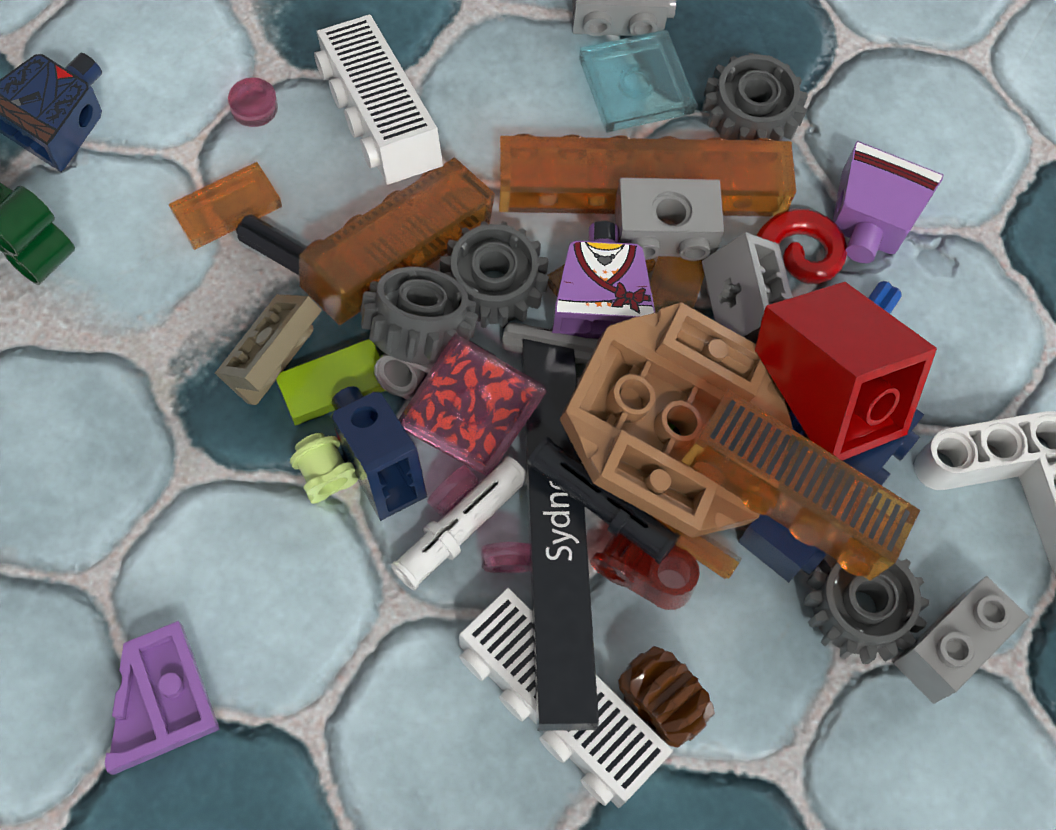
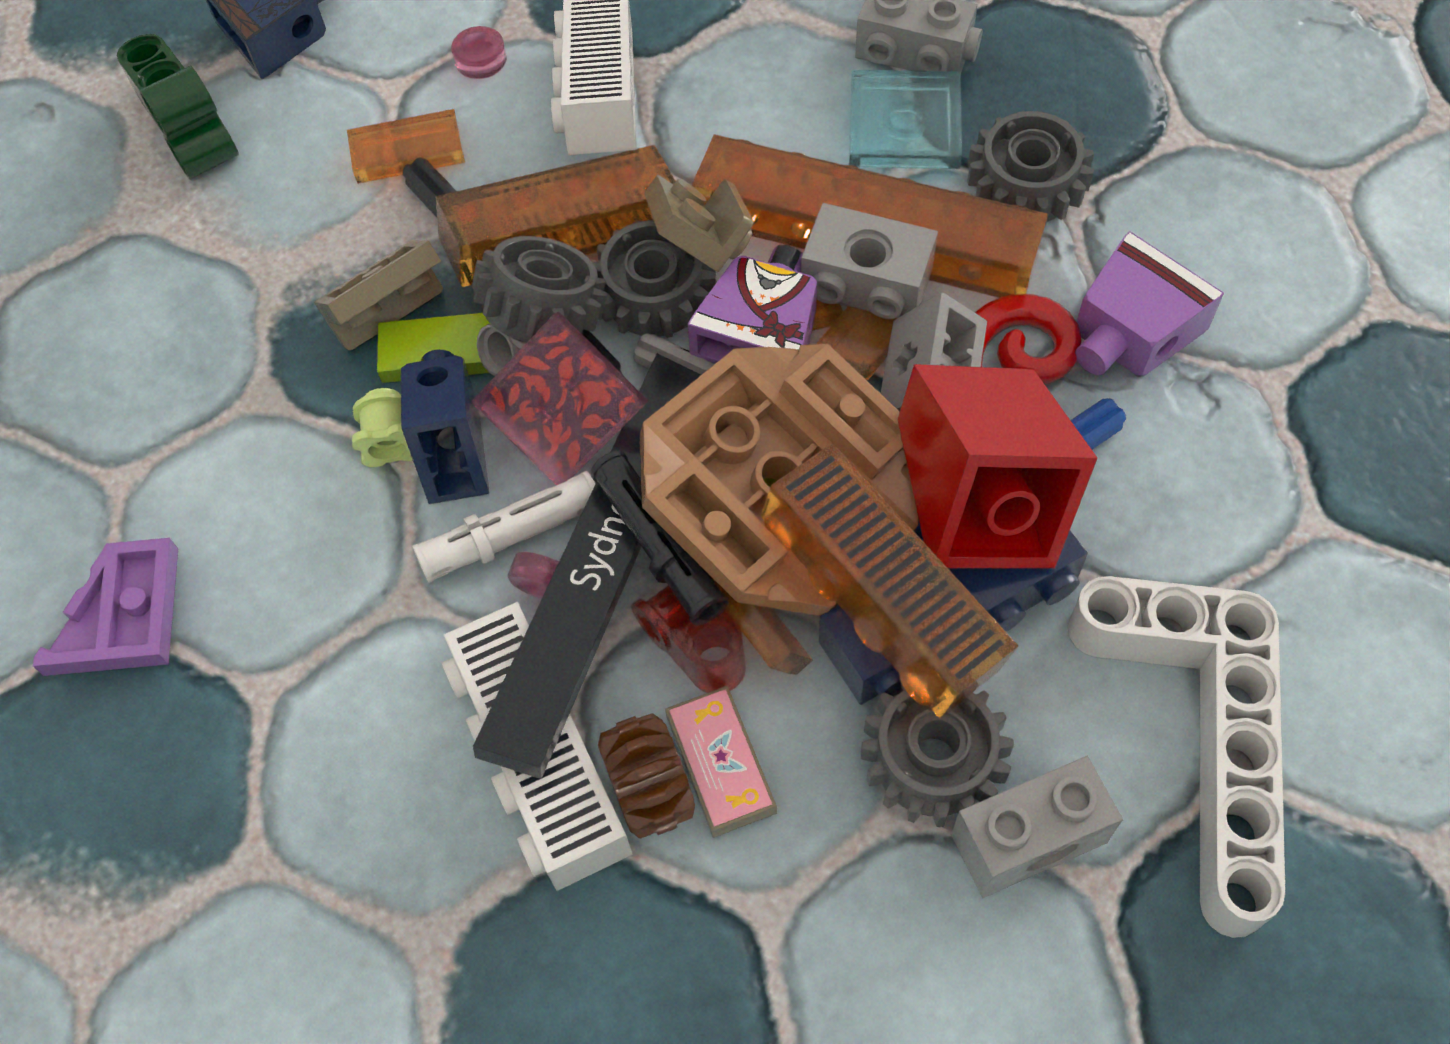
camera: 30 degrees right, 5 degrees down
clear pink tile [427,465,479,516] -> none
none -> dark tan bracket [644,174,754,272]
none -> bright pink tile [665,685,777,838]

